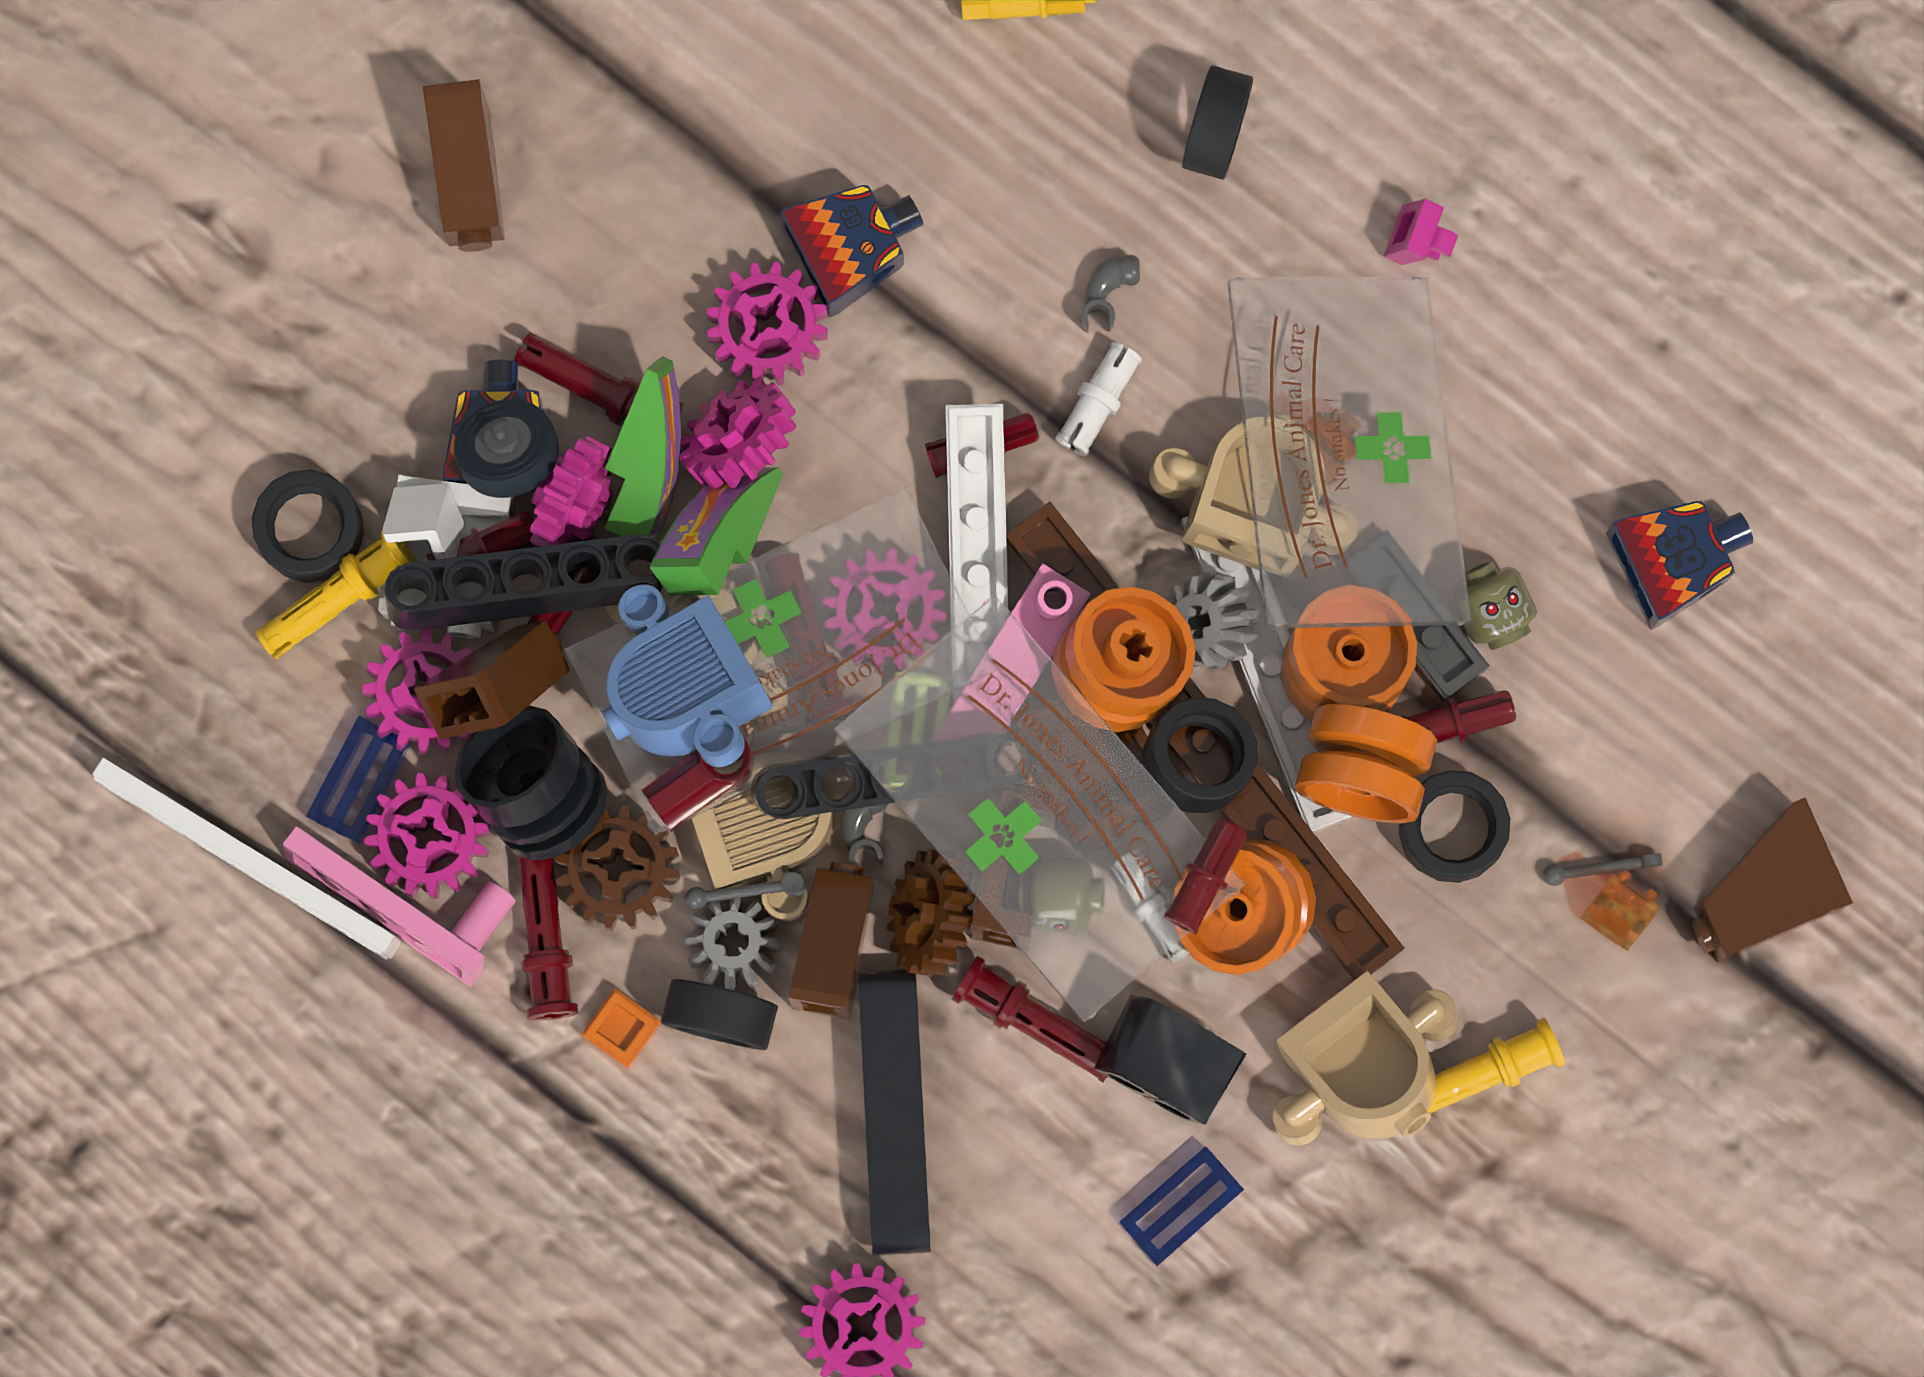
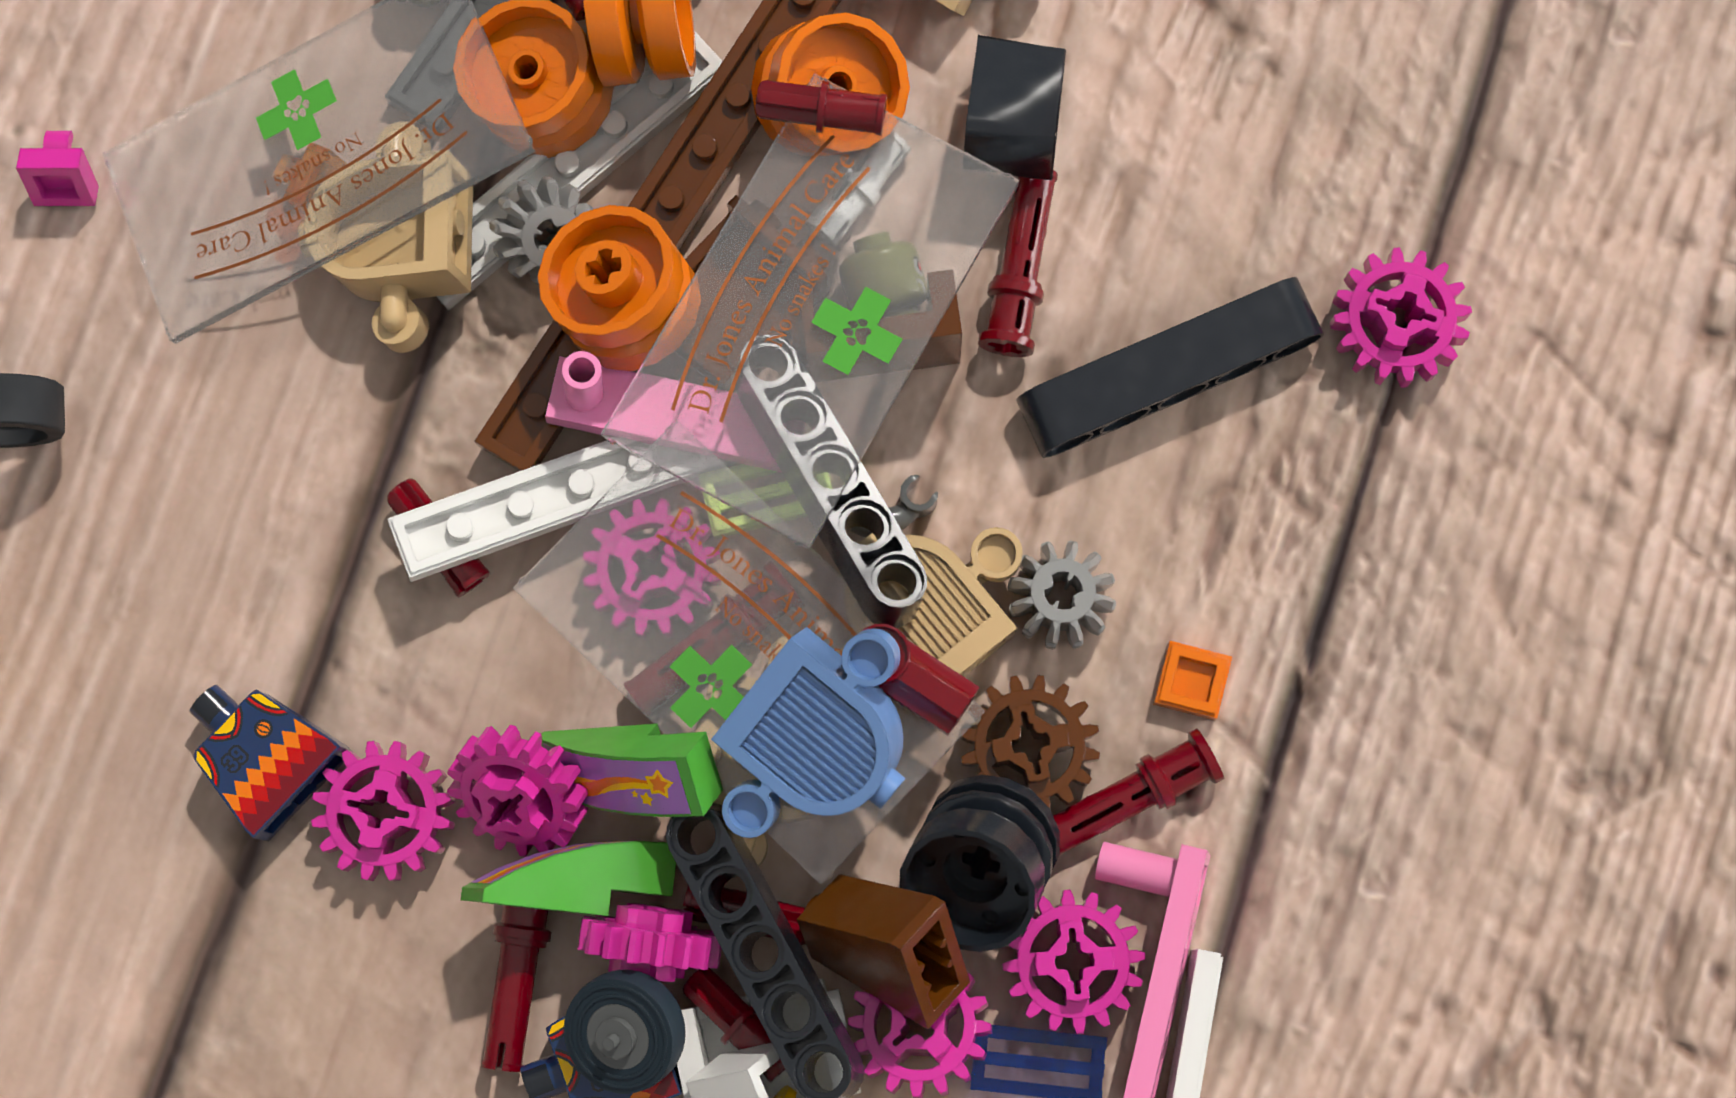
camera: 105 degrees left, 0 degrees up
black tyre [661,979,778,1050] -> none
dark grey hinge [685,872,805,910] -> none
reddish brown slope [789,862,874,1020] -> none
reddish brown gear [887,849,975,976] -> none
white pin [1055,341,1143,456] -> none
dark grey arm [1081,254,1140,333] -> none
clear blue tile [1119,1146,1244,1267] -> none
black tyre [1143,697,1258,813] -> none

